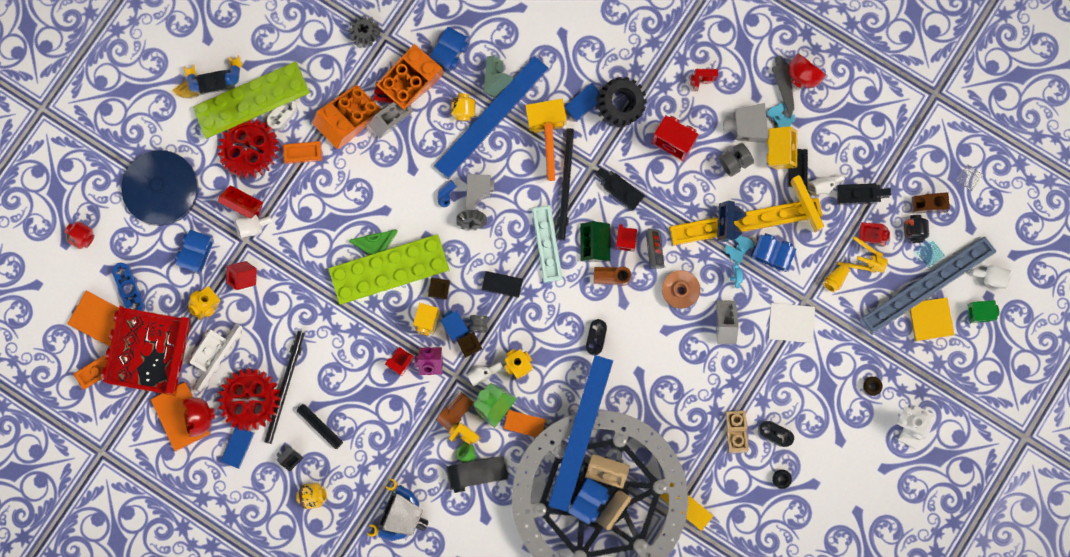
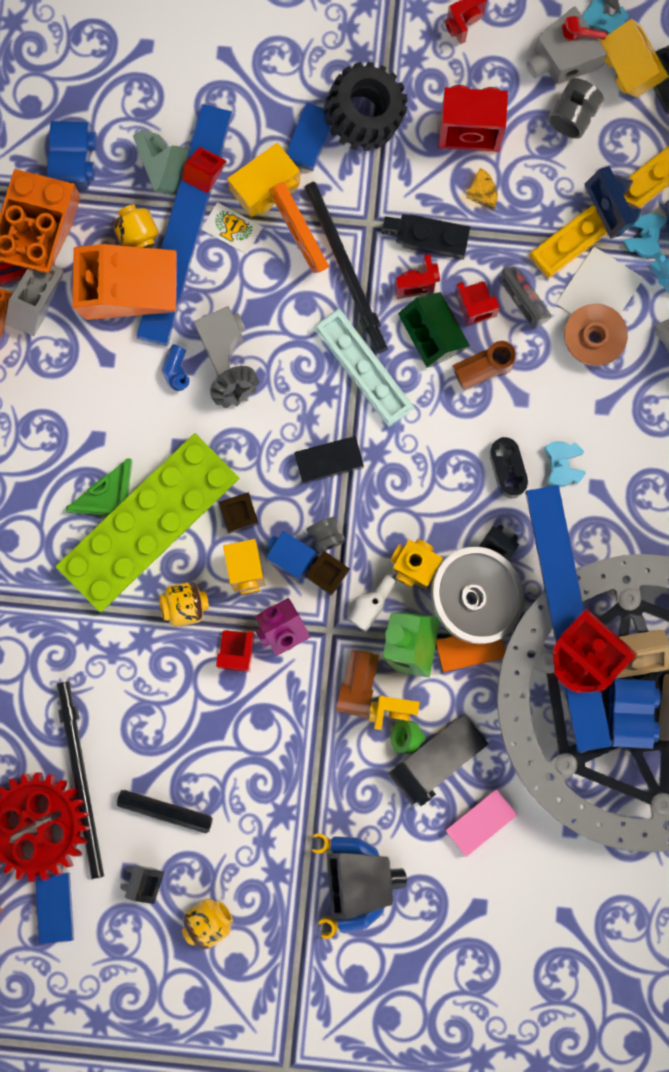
camera: 30 degrees left, 0 degrees up
none -> orange slope [72,244,177,320]
none -> yellow head [159,582,209,627]
none -> red slope [182,147,227,193]
none -> white sticker [201,202,263,254]
none -> red bracket [395,254,440,299]
none -> light grey dish [431,547,524,644]
none -> bright pink tile [445,789,517,857]
none -> clear yellow tile [466,168,498,211]
none -> black tile [479,525,520,560]
none -> medium azure piece [544,441,586,487]
none -> red slope [552,608,637,693]
none -> white sticker [556,247,643,314]
none -> red hand [561,16,607,41]

